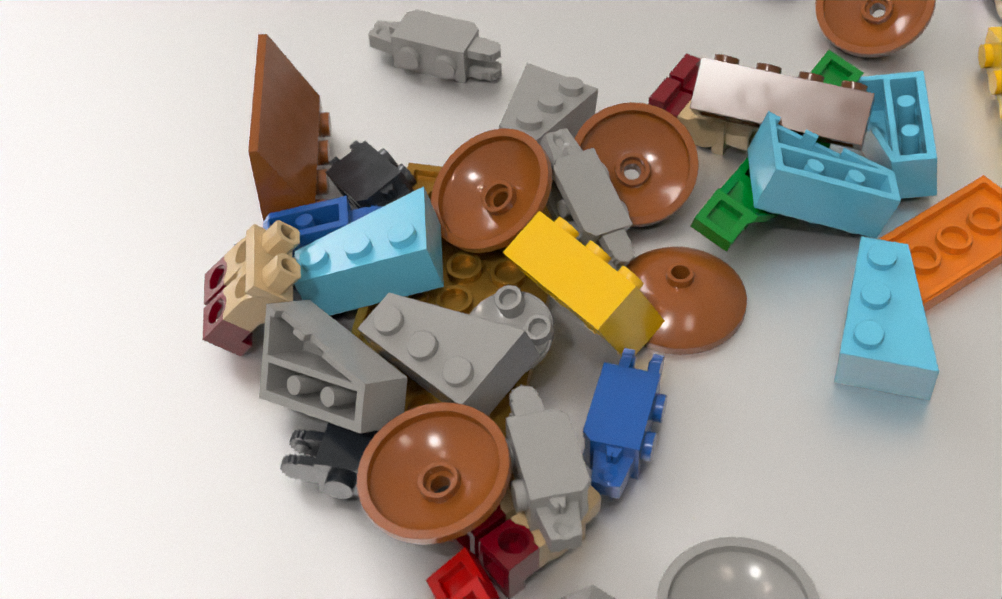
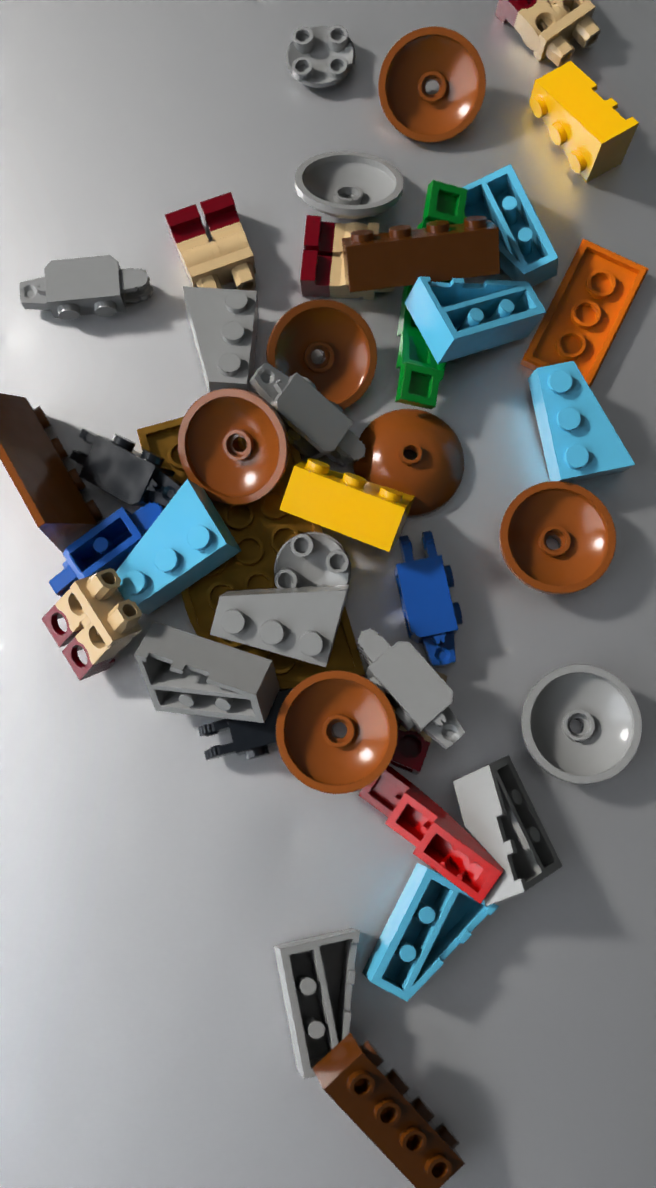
camera: 30 degrees left, 30 degrees up
none -> tan hips [165,192,256,290]
none -> light grey dish [295,151,404,219]
none -> dark orange dish [499,481,616,595]

